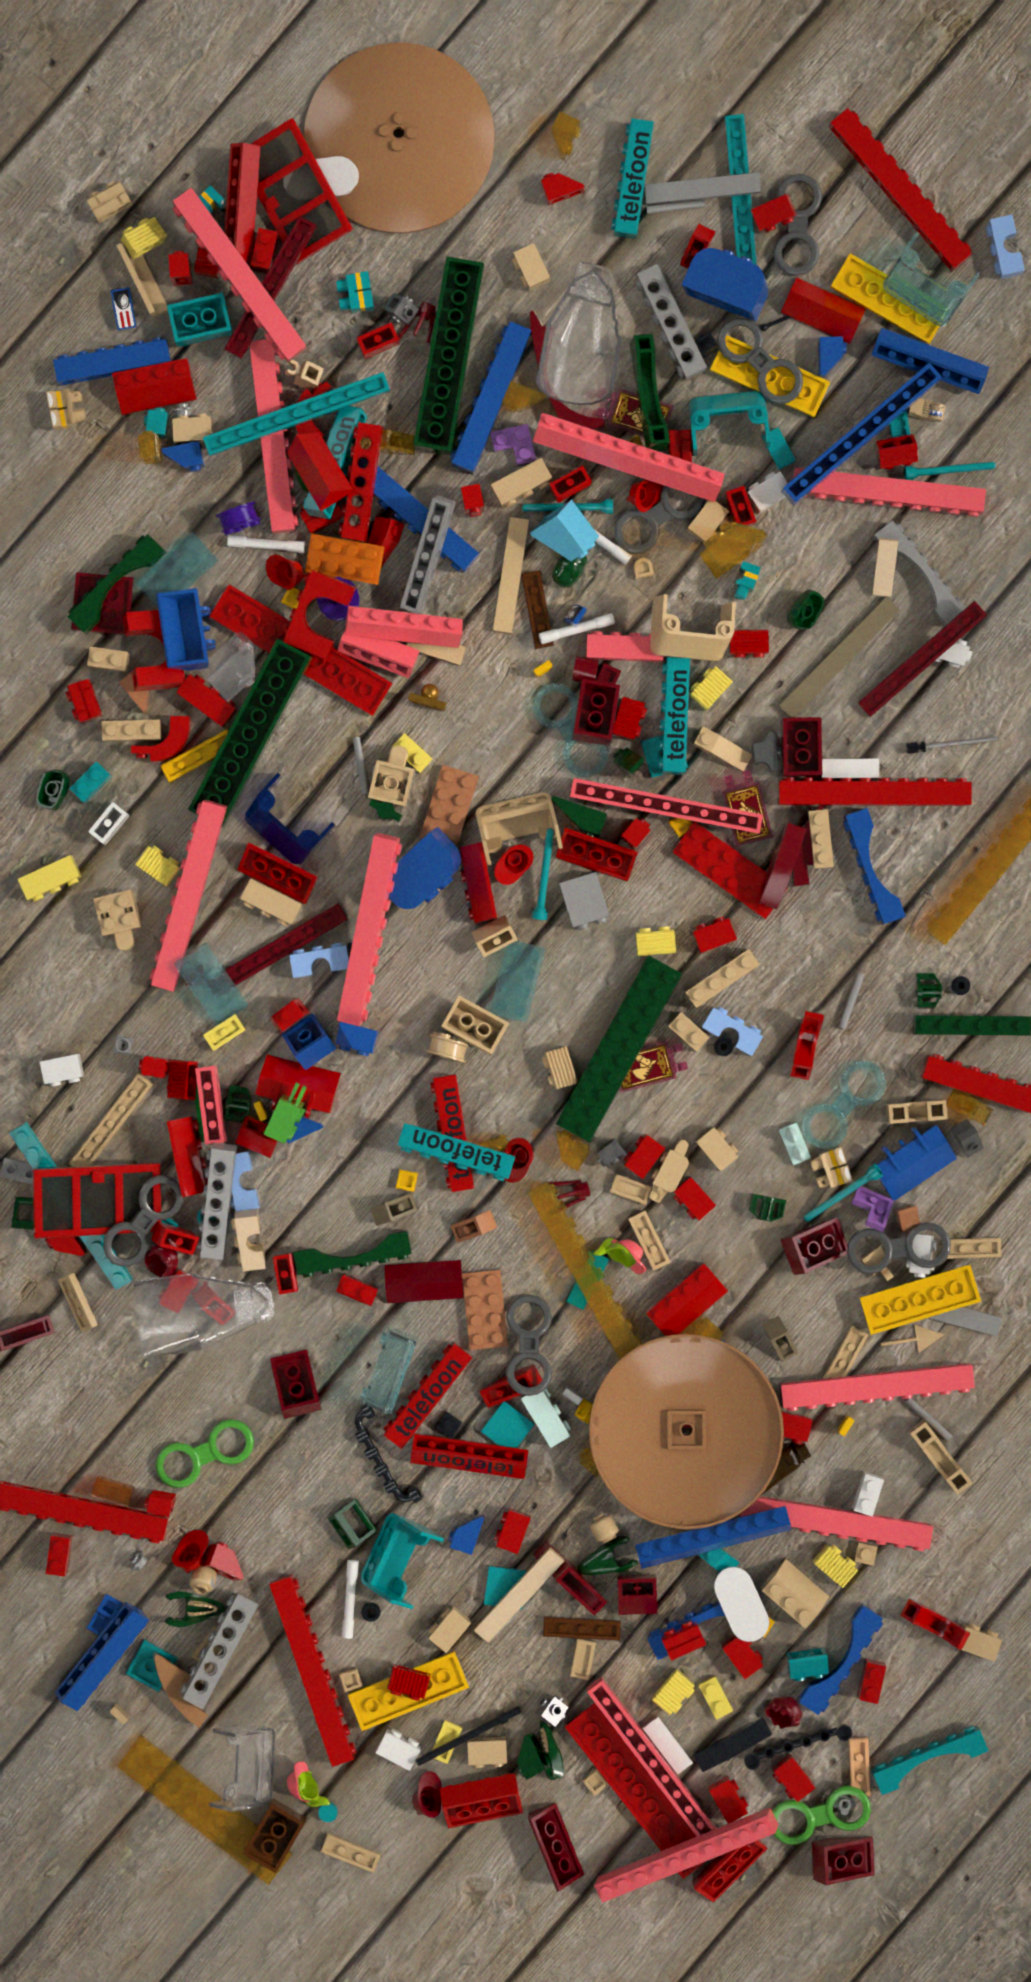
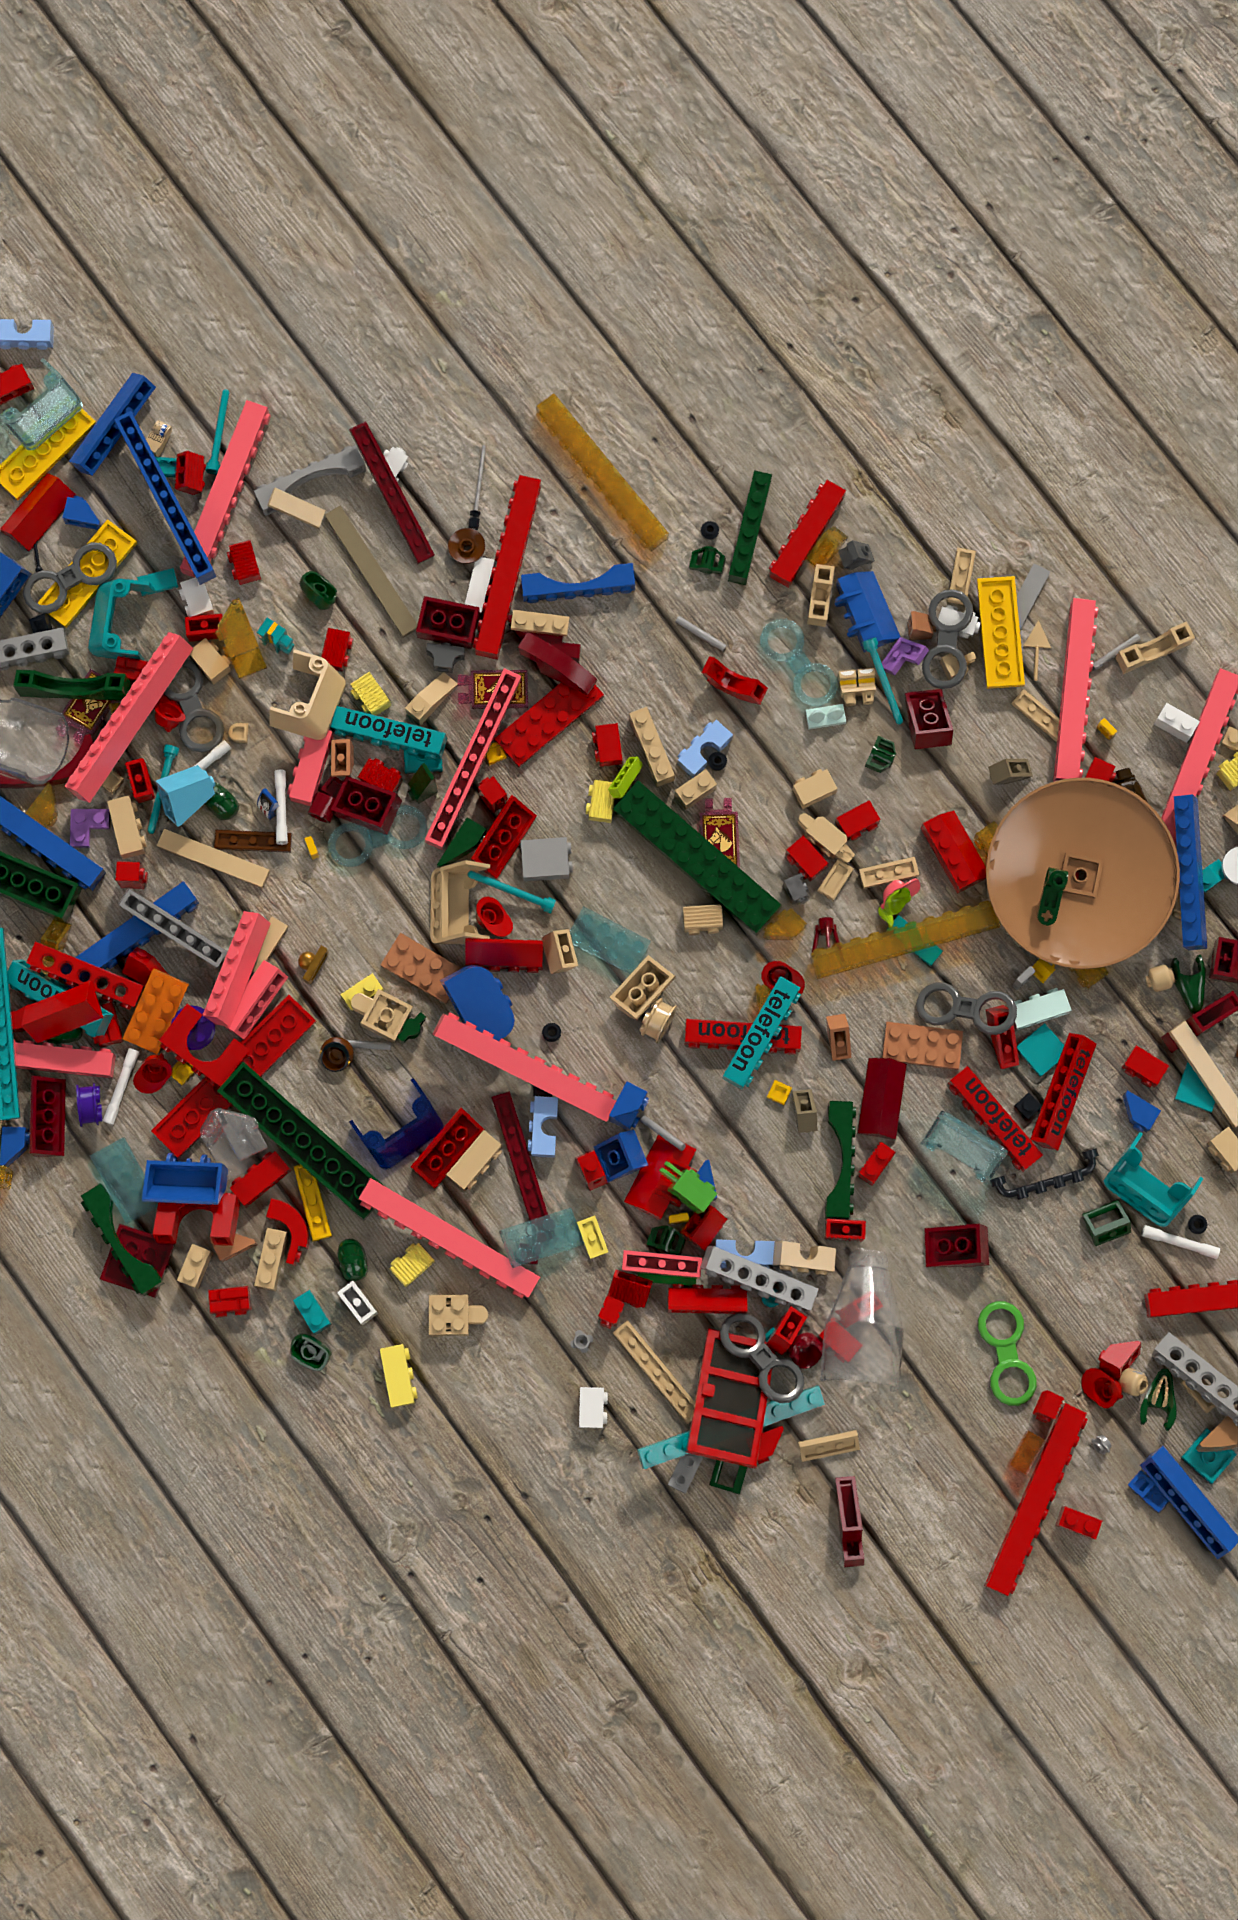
camera: 80 degrees left, 10 degrees down
none -> dark red slope [30,1076,66,1157]
none -> tan tile [102,770,124,794]
none -> red brick [227,540,261,585]
none -> reddish brown piece [320,1037,354,1072]
none -> nougat slope [331,739,354,777]
none -> dark green piece [338,1238,368,1282]
none -> reddish brown dish [448,528,485,564]
none -> black plate [542,1023,561,1042]
none -> lime piece [608,757,643,798]
none -> light grey bar [640,1115,686,1151]
none -> dark green piece [1037,867,1068,926]

